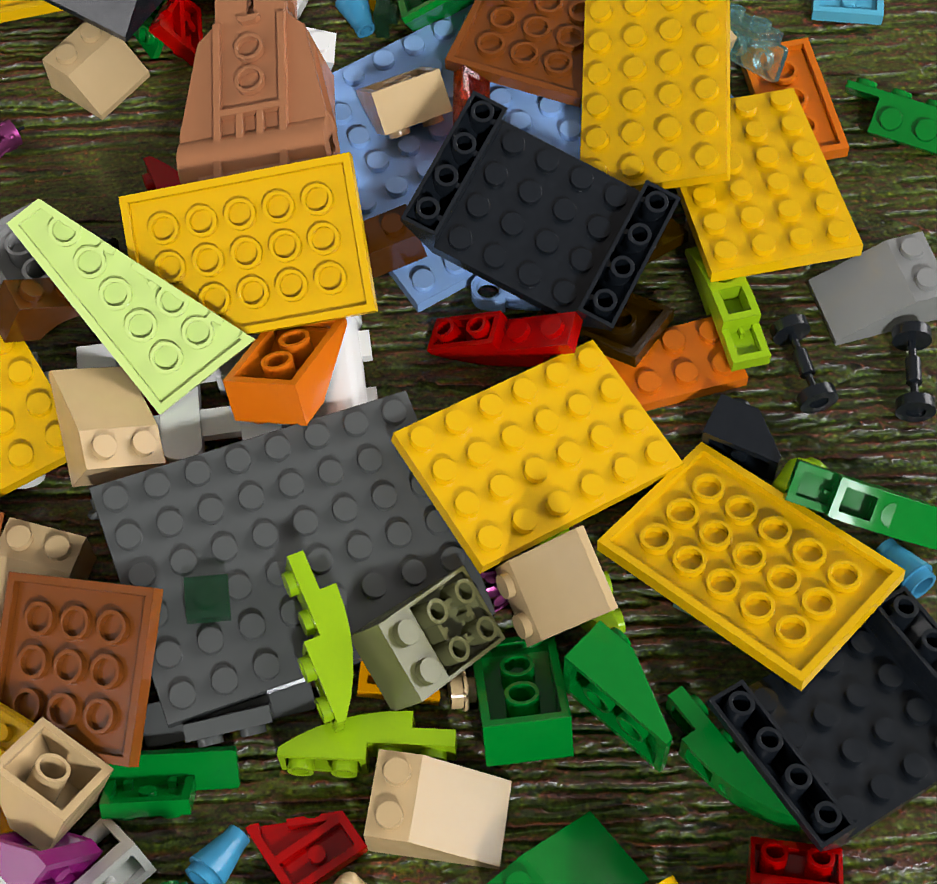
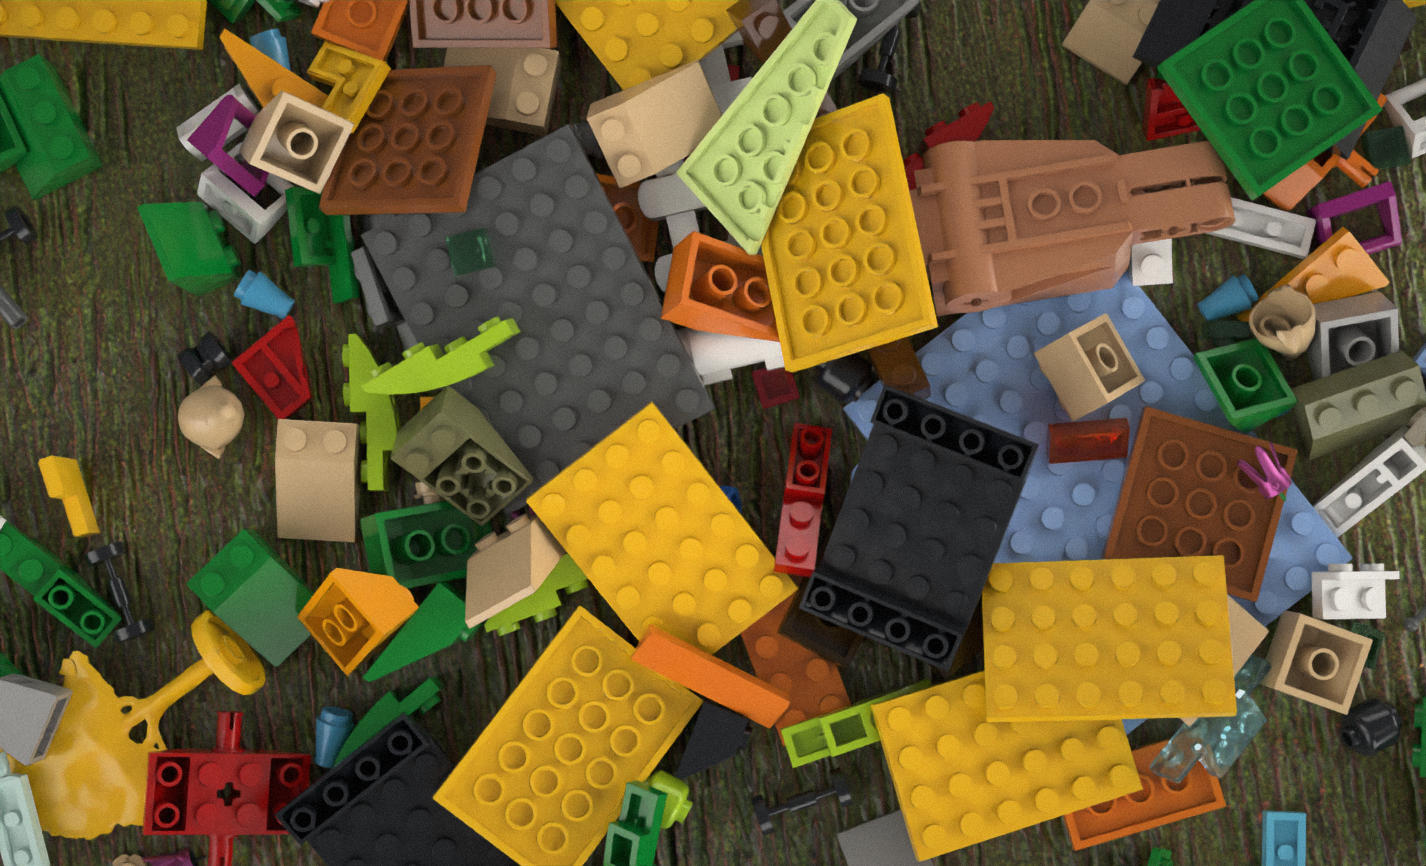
camera: 80 degrees right, 25 degrees up
none -> light orange slope [297,568,419,676]
none -> dark azure cone [314,706,355,768]
none -> orange slope [631,624,791,729]
none -> dark red plate [751,367,800,410]
none -> black head [815,353,874,403]

